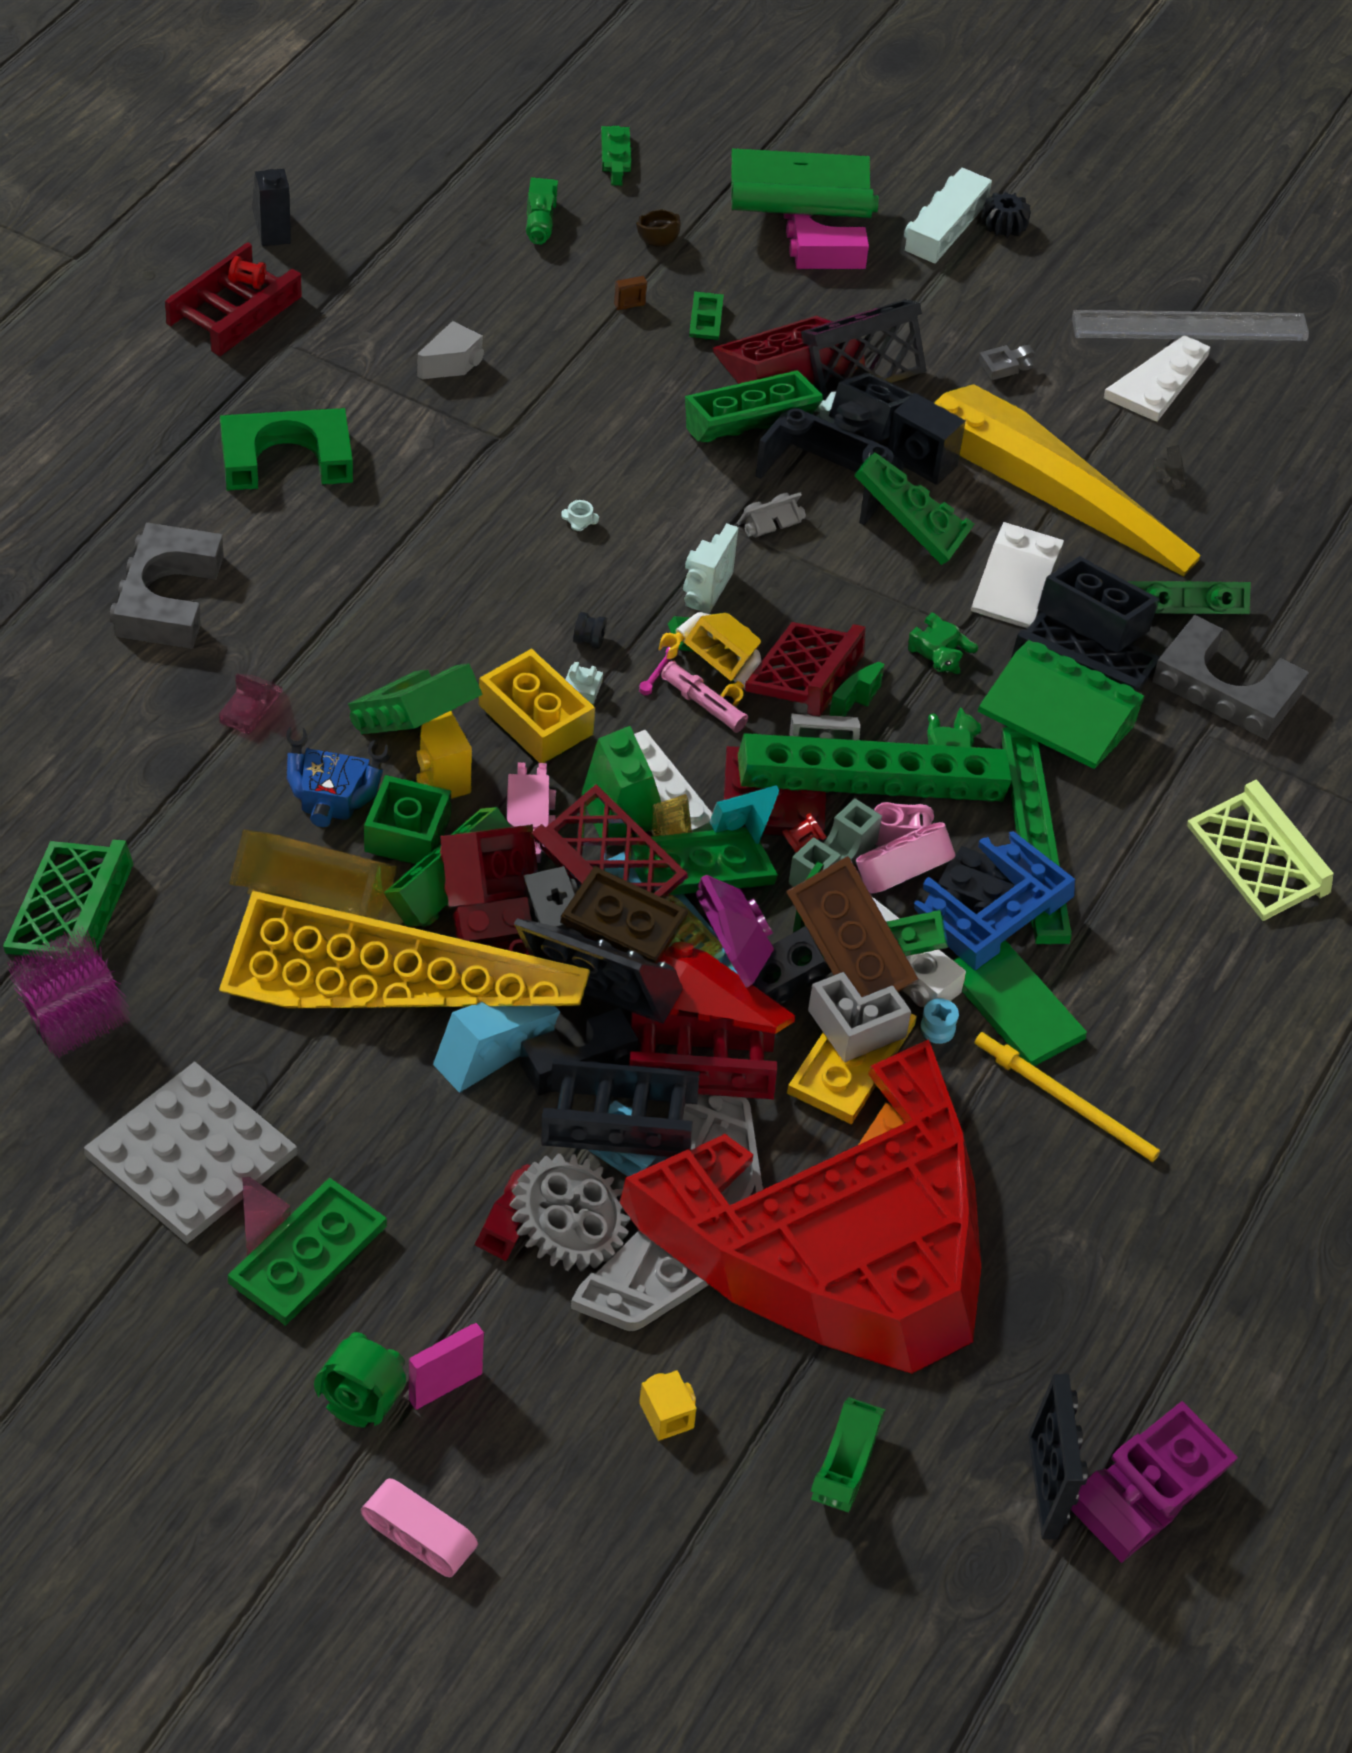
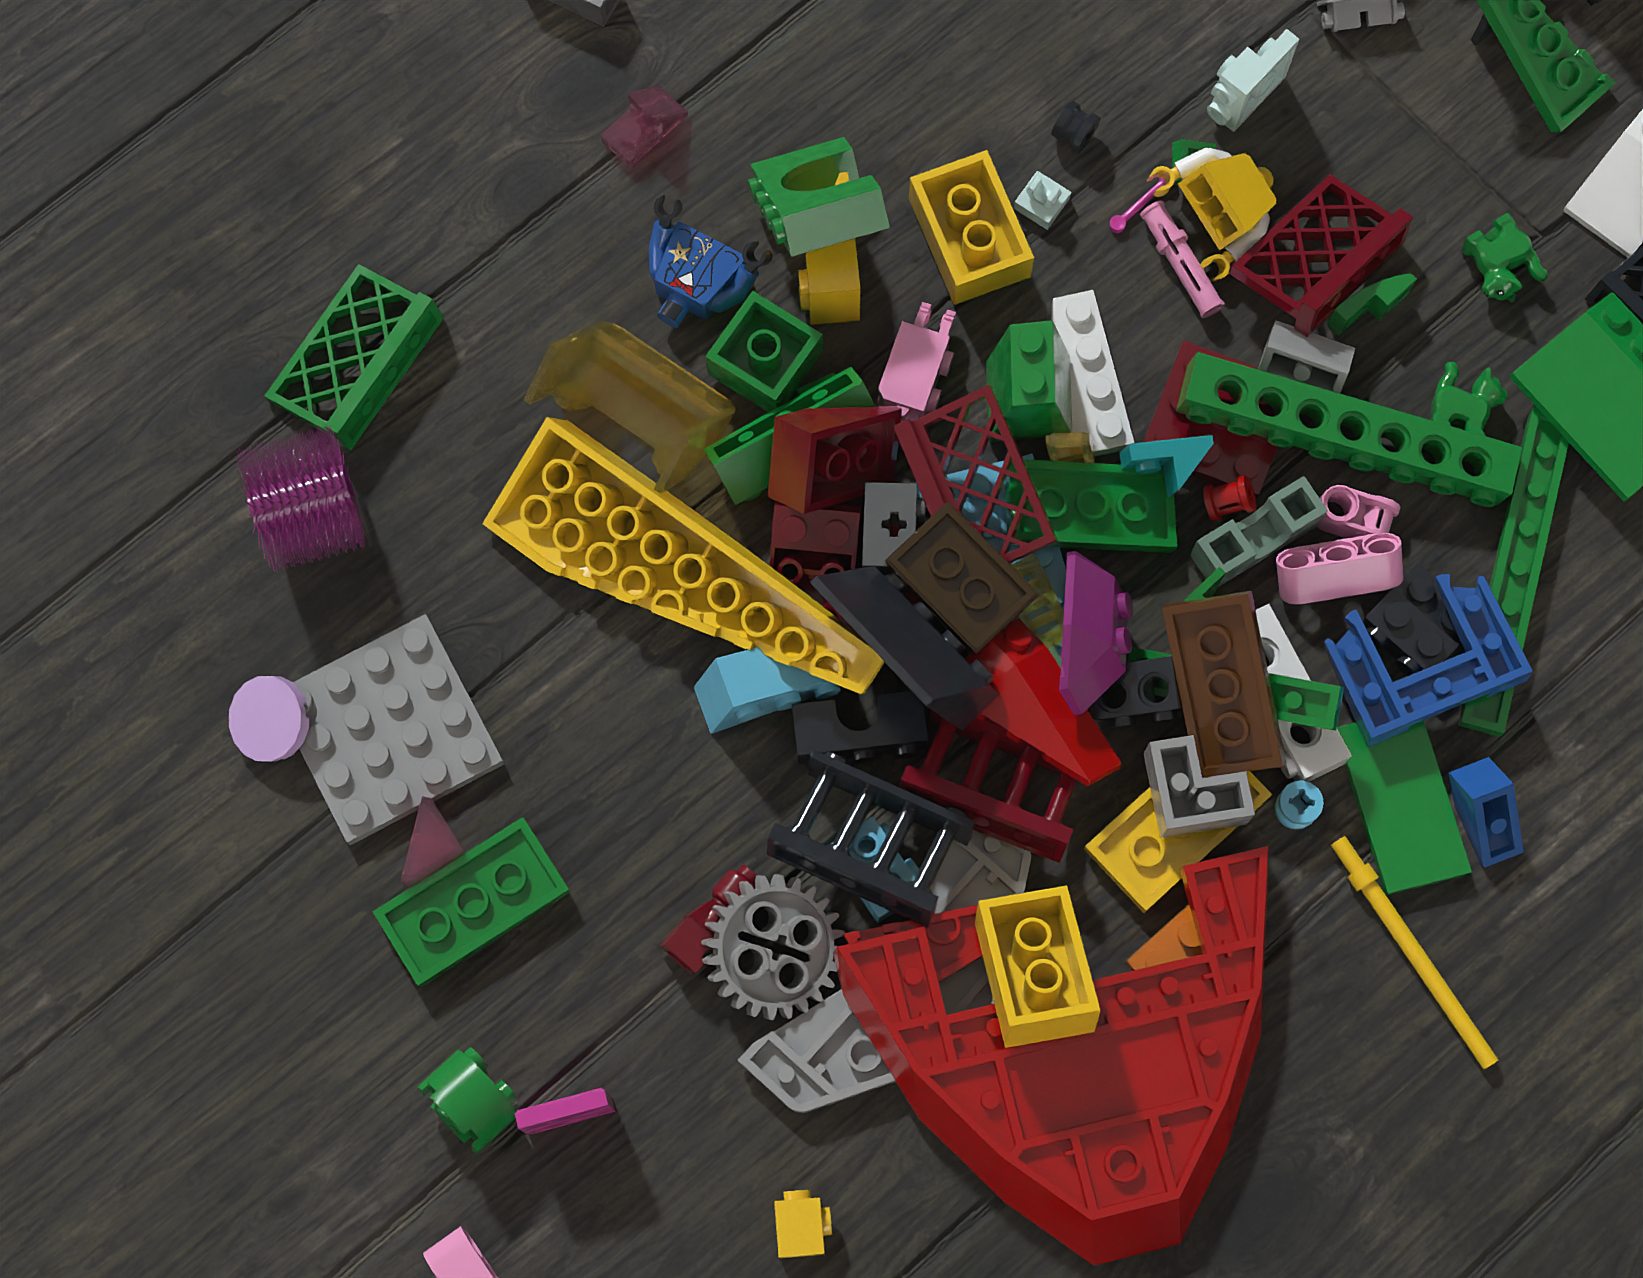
camera: 25 degrees right, 25 degrees up
none -> lavender tile [229,676,309,762]
none -> yellow brick [975,886,1100,1048]
none -> blue slope [1449,757,1524,868]

